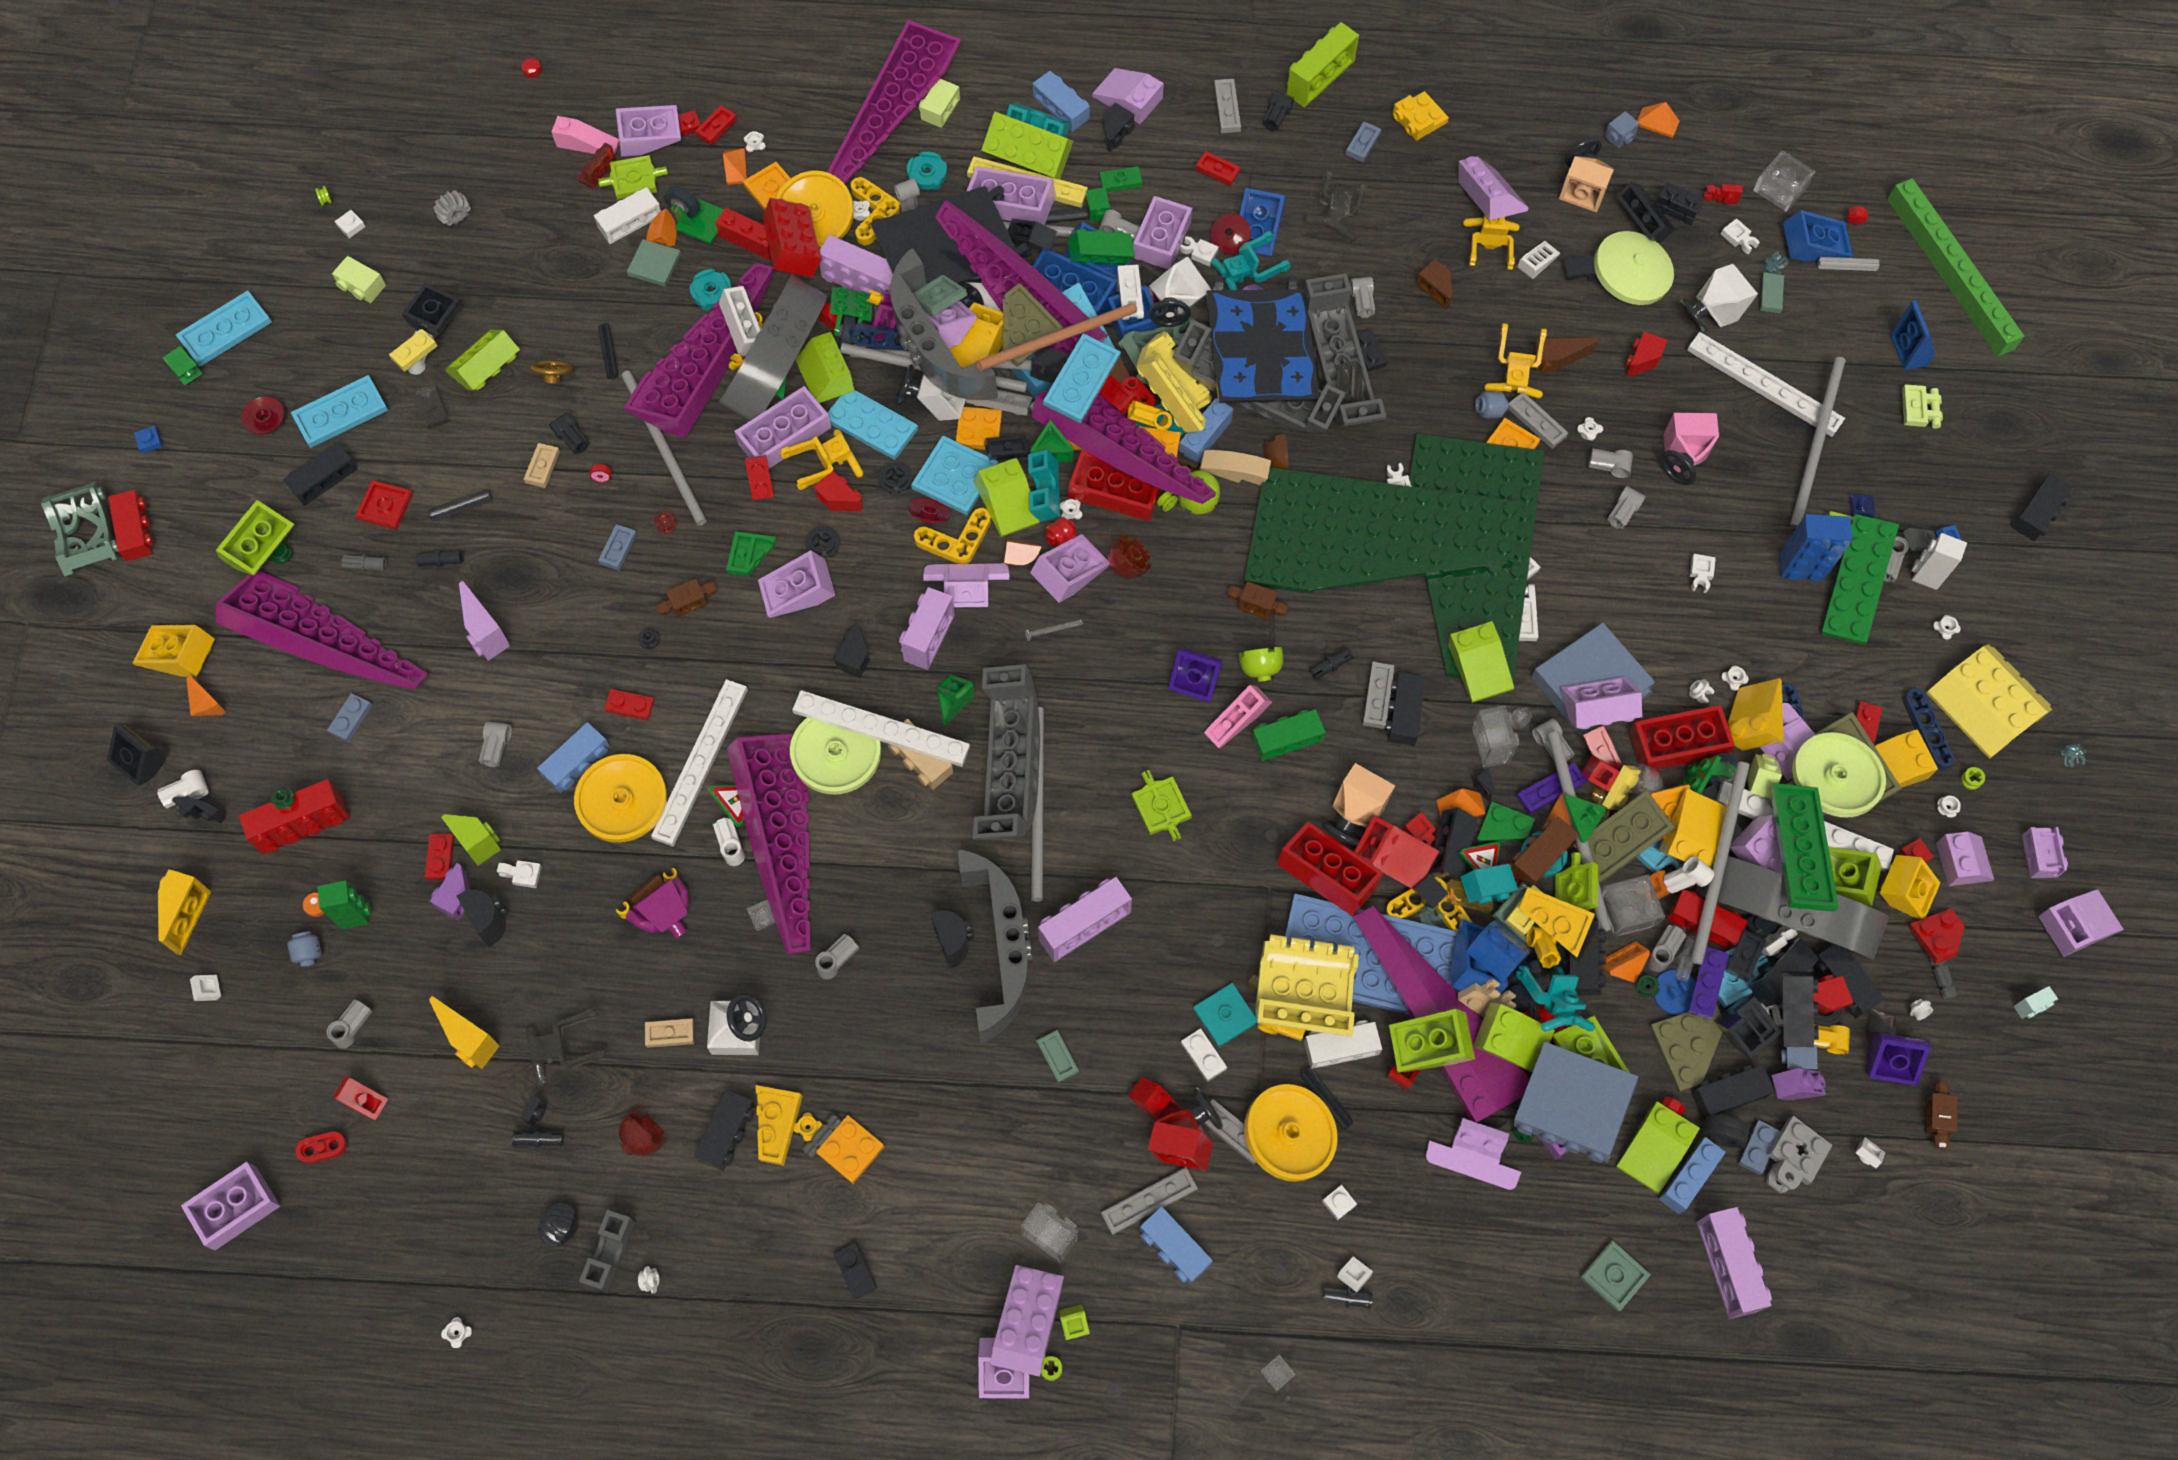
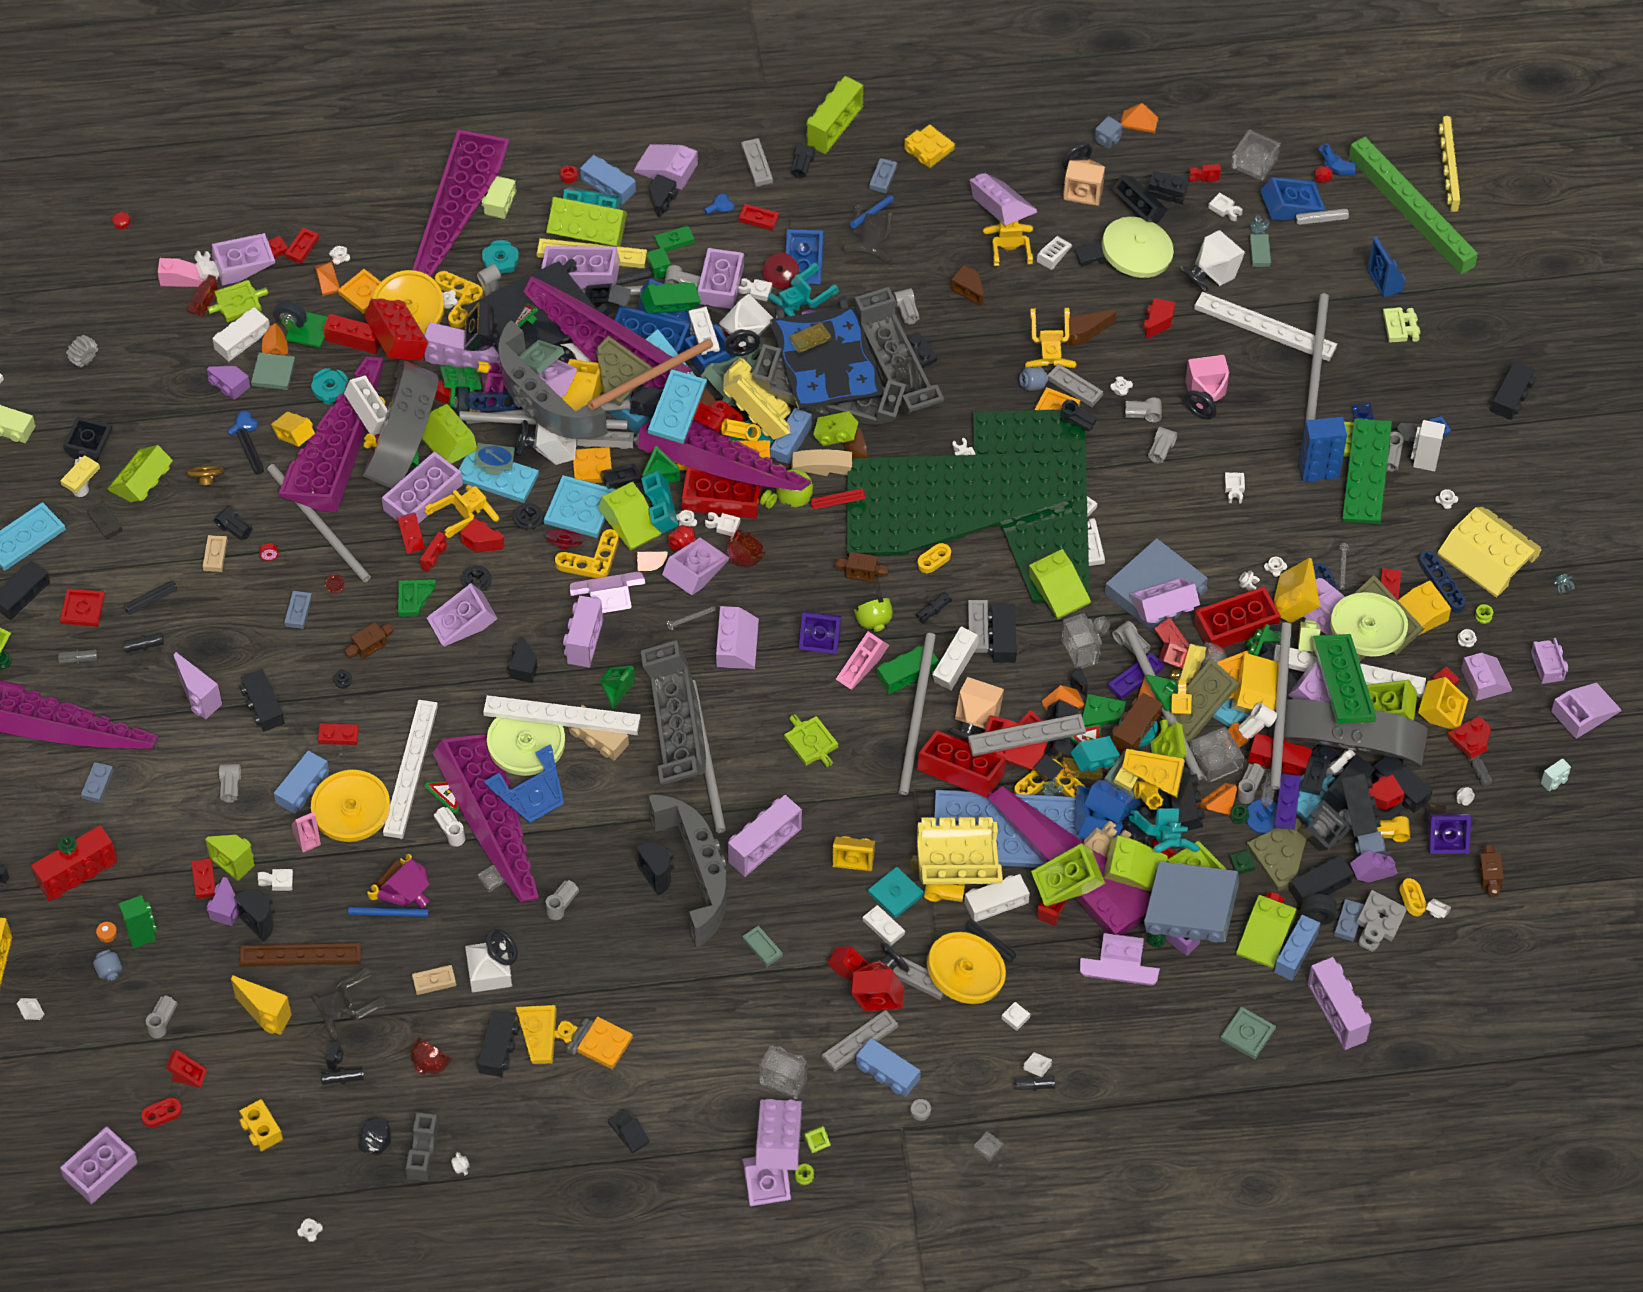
camera: 10 degrees left, 10 degrees down
none -> white plate [195,251,219,280]
none -> medium lavender slope [207,366,250,400]
none -> blue rock [227,410,258,436]
none -> black brick [239,669,285,732]
none -> yellow brick [239,1099,283,1151]
none -> reddish brown tile [240,943,362,967]
none -> yellow brick [271,411,315,447]
none -> bright pink slope [291,812,321,852]
none -> blue bar [348,907,429,917]
none -> red plate [420,532,448,573]
none -> black brick [464,301,498,351]
none -> piece [475,443,515,475]
none -> blue wing [484,744,564,824]
none -> piece [515,303,538,327]
none -> red tile [560,166,578,184]
none -> blue rock [704,193,735,215]
none -> white plate [705,512,740,537]
none -> lavender slope [716,606,759,669]
none -> clear yellow plate [789,323,831,353]
none -> red axle [811,488,865,509]
none -> lime brick [813,411,858,446]
none -> yellow slope [833,836,875,871]
none -> blue bar [850,195,894,228]
none -> light grey piece [899,633,936,795]
none -> light grey tile [910,1099,931,1121]
none -> yellow plate [918,543,951,573]
none -> white brick [932,627,980,690]
none -> light grey tile [968,714,1086,756]
none -> black piece [1060,400,1098,432]
none -> yellow plate [1171,680,1192,715]
none -> dark green plate [1229,850,1255,875]
none -> blue arm [1319,143,1356,176]
none -> clear piece [1340,543,1349,590]
none -> yellow plate [1399,878,1427,916]
none -> light yellow plate [1439,116,1460,212]

